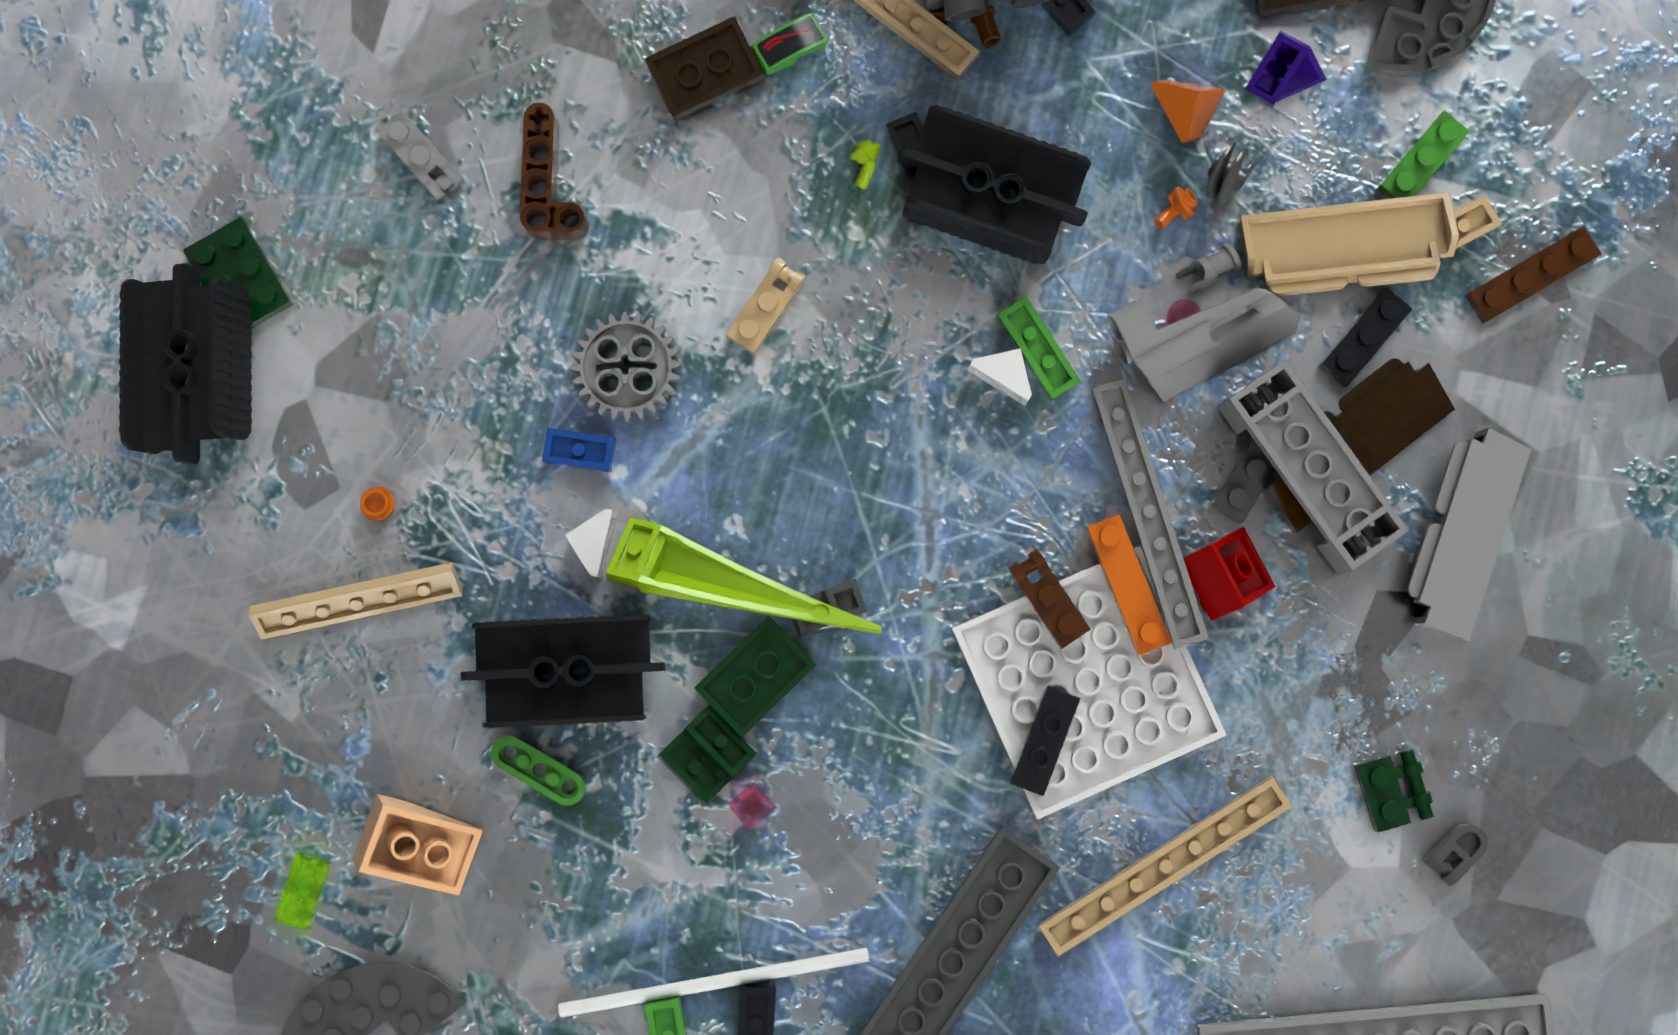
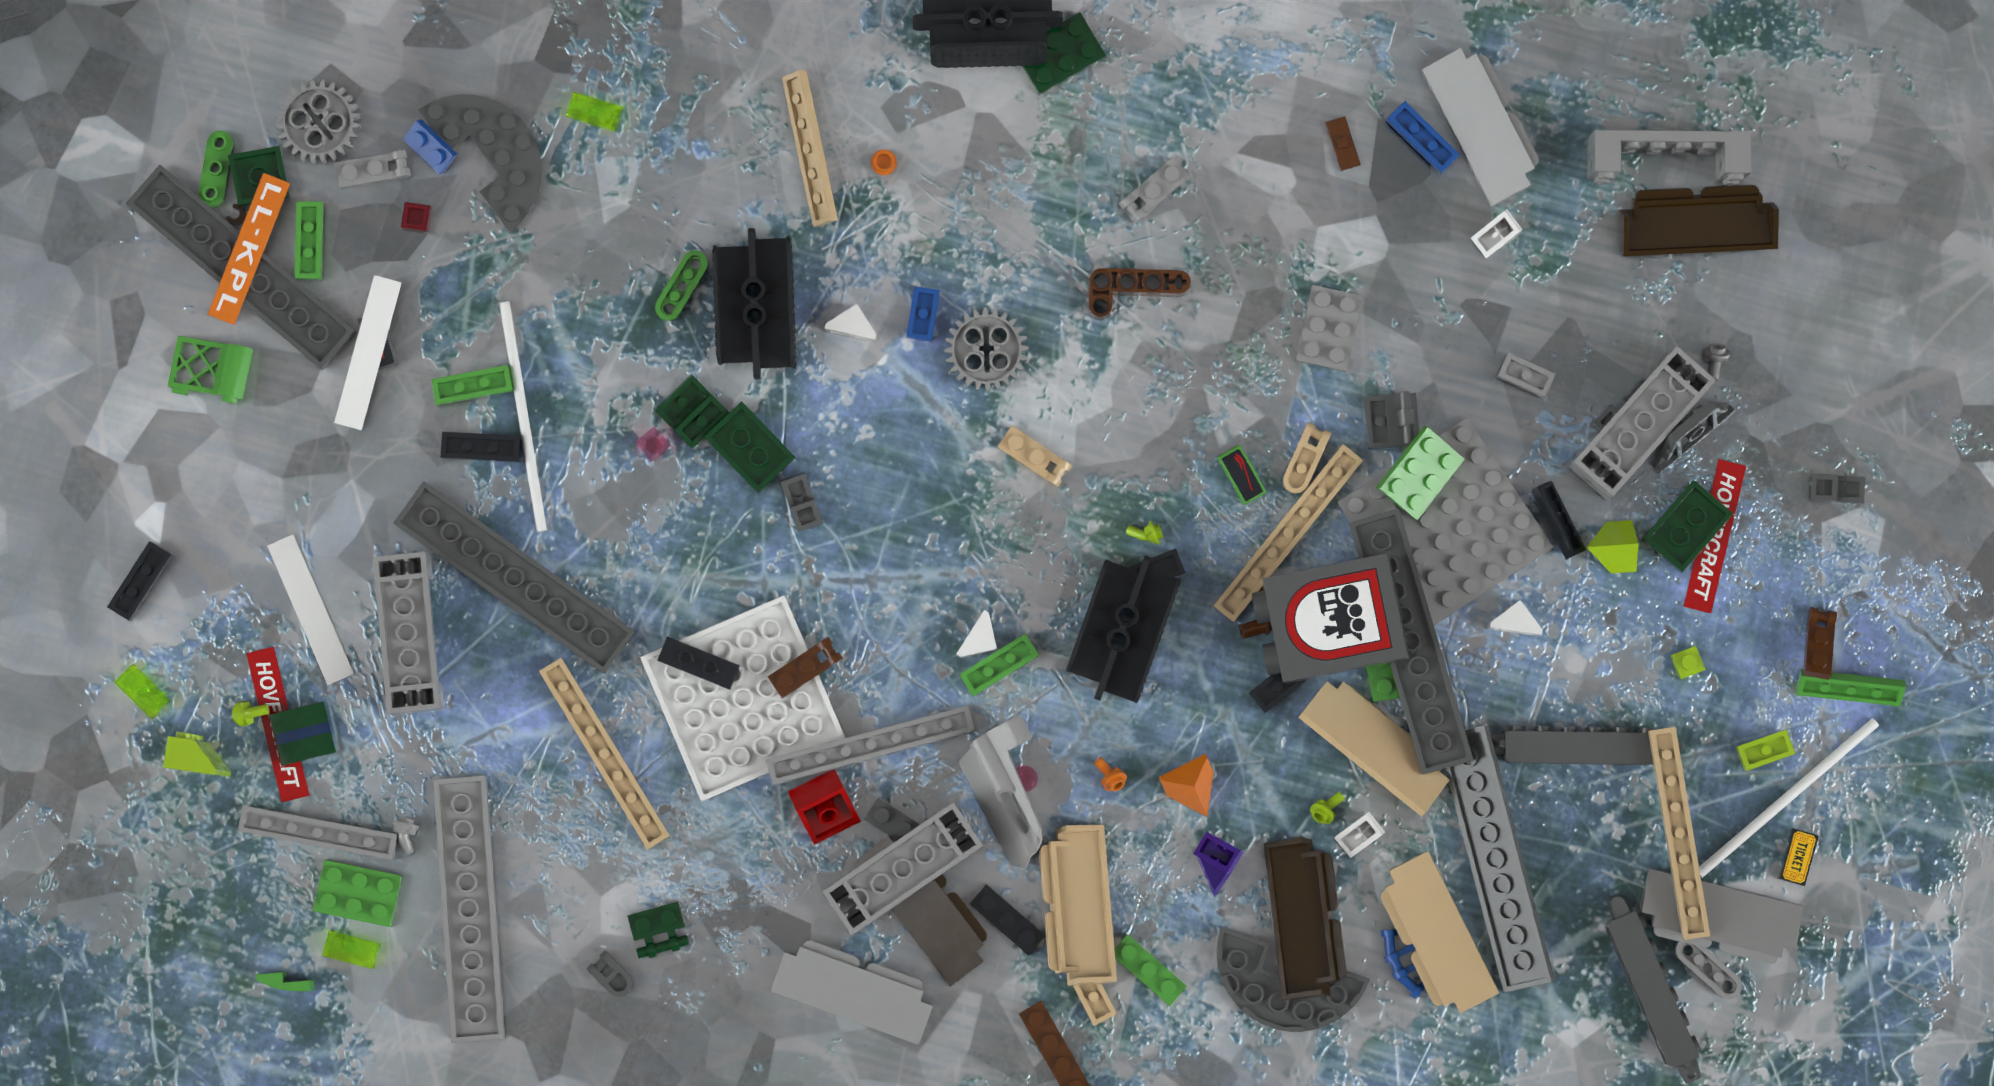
camera: 85 degrees right, 0 degrees up
light nougat slope [353,794,483,896] -> none
lime plate [605,517,882,634] -> none
dark brown plate [644,16,764,121] -> none
orange plate [1085,514,1172,656] -> none
light grey piece [1176,243,1242,295] -> none
dark grey piece [1206,140,1257,206] -> none

